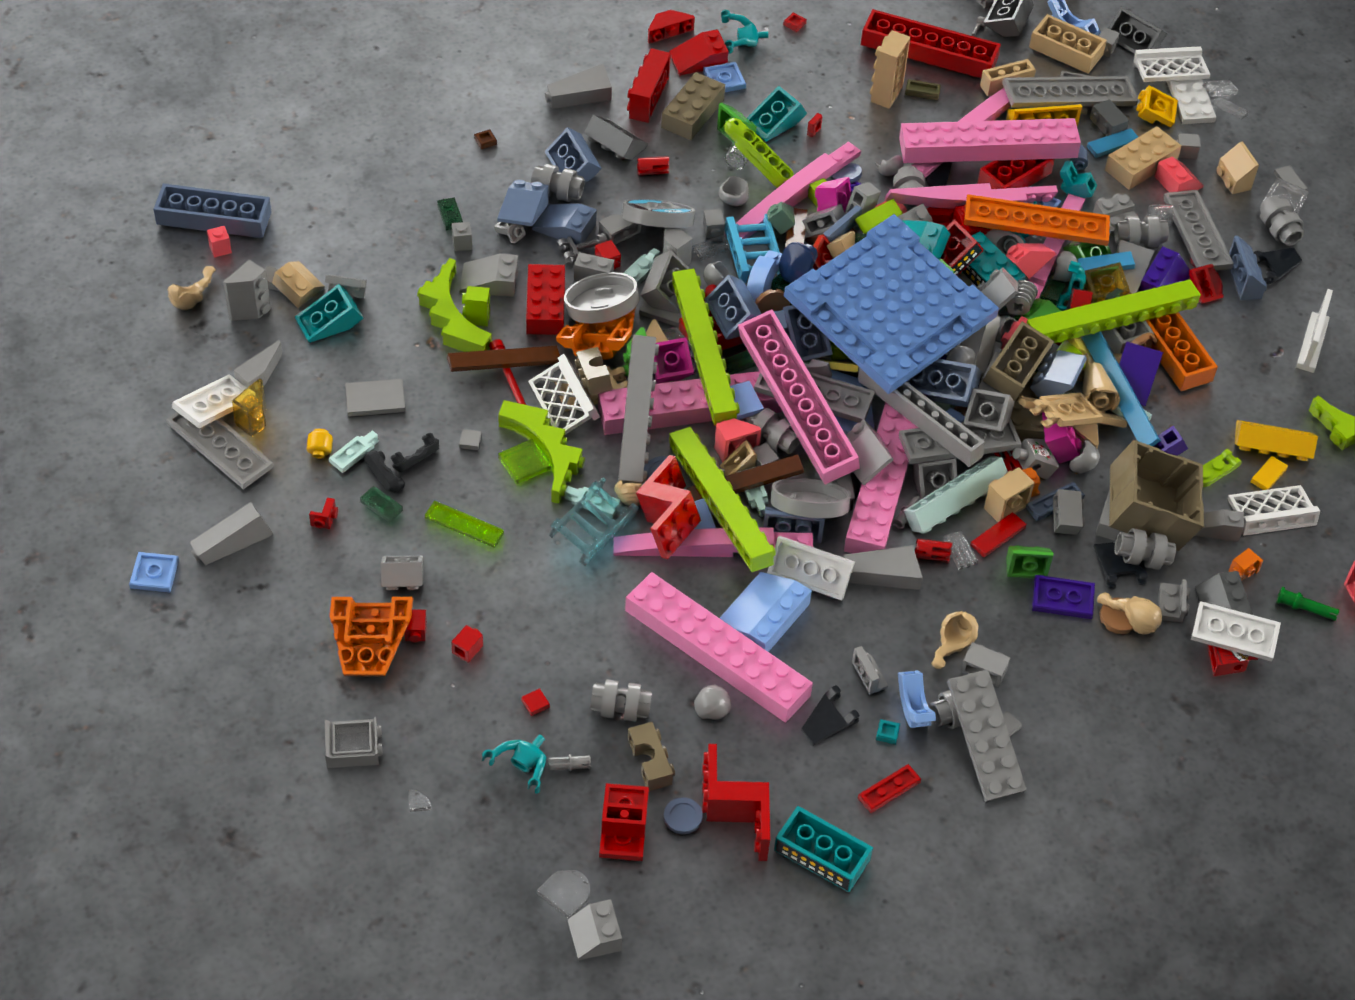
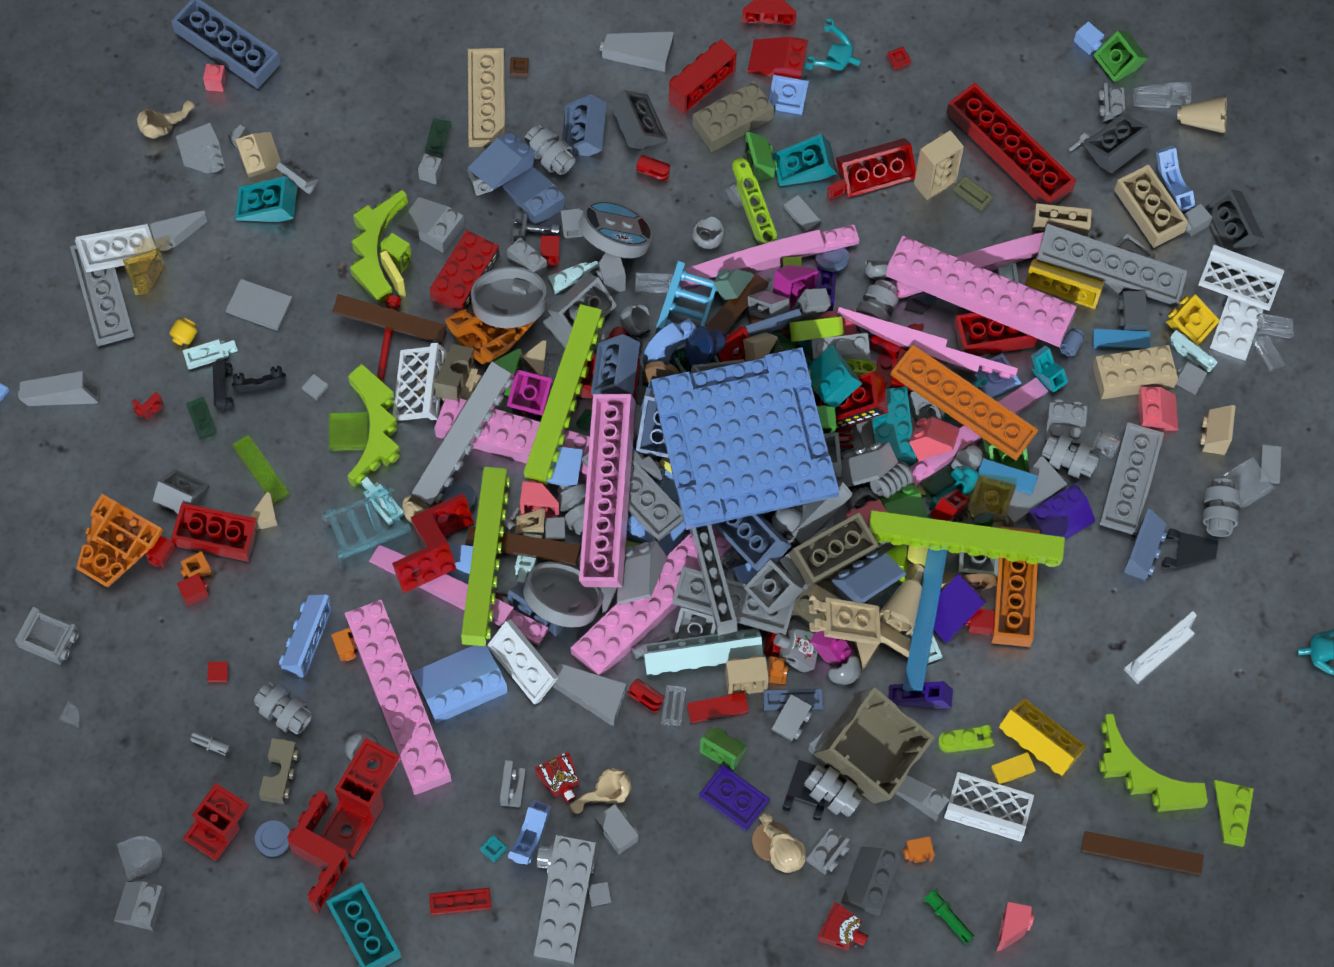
camera: 30 degrees right, 15 degrees up
teal piece [482,735,547,794] -> none
light grey brick [703,209,725,238] -> none
black flag [801,685,860,746] -> none
red slope [1189,264,1224,304] -> none
white plate [1191,601,1281,662] -> none
none -> red slope [171,503,257,562]
none -> orange brick [180,551,212,580]
none -> tan slope [249,492,277,530]
none -> light blue slope [279,594,332,679]
none -> red bracket [319,738,401,857]
none -> orange brick [331,628,357,661]
none -> light yellow tile [380,251,406,299]
none -> tan tile [468,48,505,147]
none -> torso [535,751,579,803]
none -> light grey tile [783,195,821,233]
none -> red slope [836,138,916,197]
none -> red brick [965,609,995,635]
none -> light aqua hinge [1167,330,1217,372]

